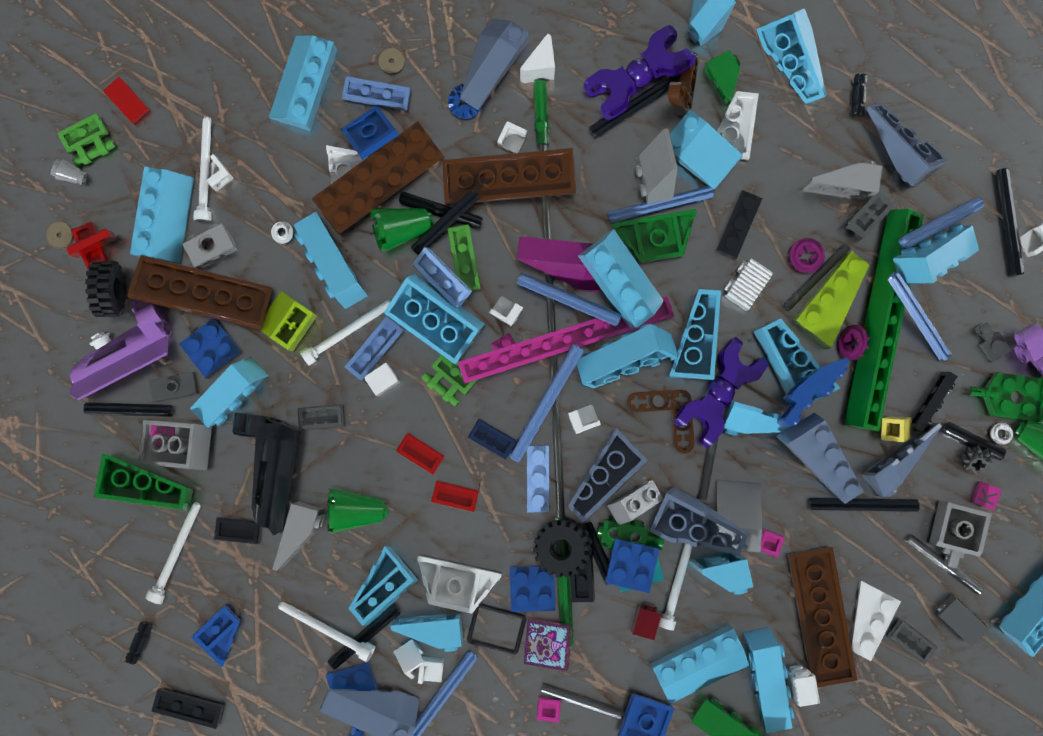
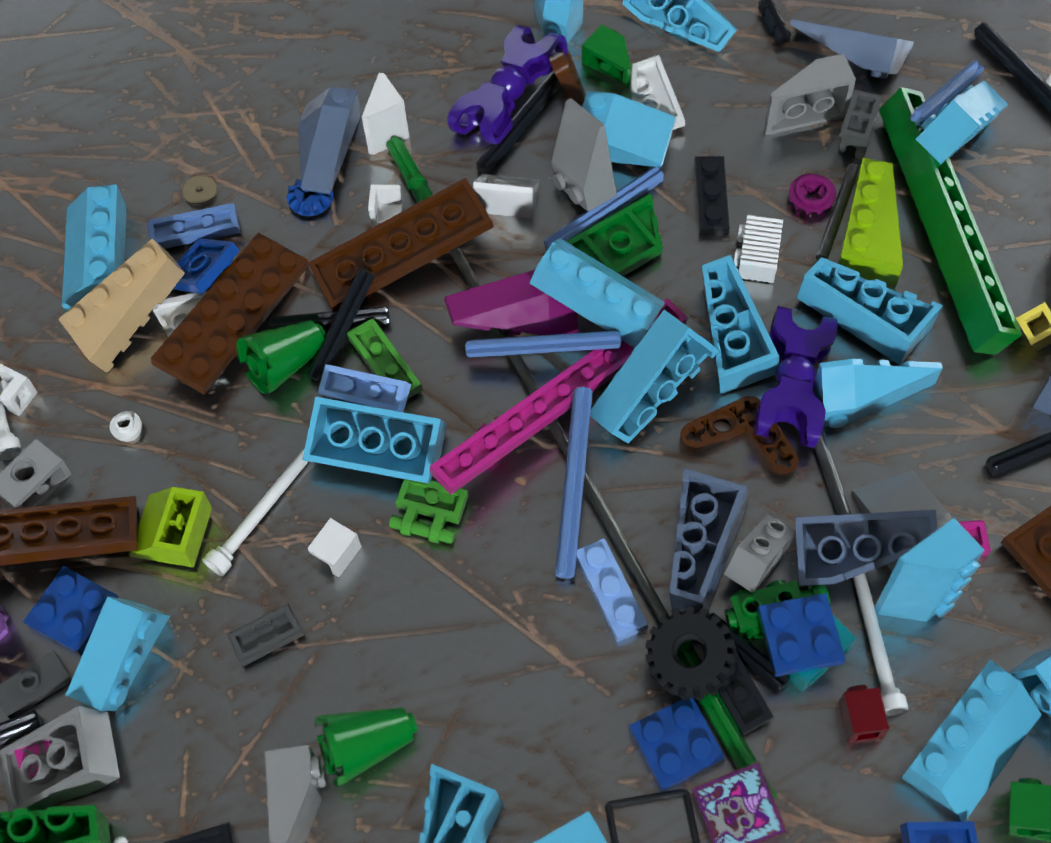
camera: 20 degrees left, 25 degrees down
black panel [232,413,298,536] -> none
medium azure wedge [294,212,368,309] -> none
medium blue plate [345,316,404,381] -> none
red tile [396,433,445,475] -> none
white wing [417,555,502,614] -> none
red tile [431,480,479,512] -> none
dark blue plate [468,418,517,460] -> none
white panel [489,296,523,328] -> none
white panel [568,405,601,434] -> none
blue slope [777,358,850,428] -> none
sand blue wedge [777,413,864,504] -> none
magenta gear [838,325,870,360] -> none
medium blue axle [888,272,951,361] -> none
none -> tan wedge [59,238,185,373]
none -> white slope [473,174,540,219]

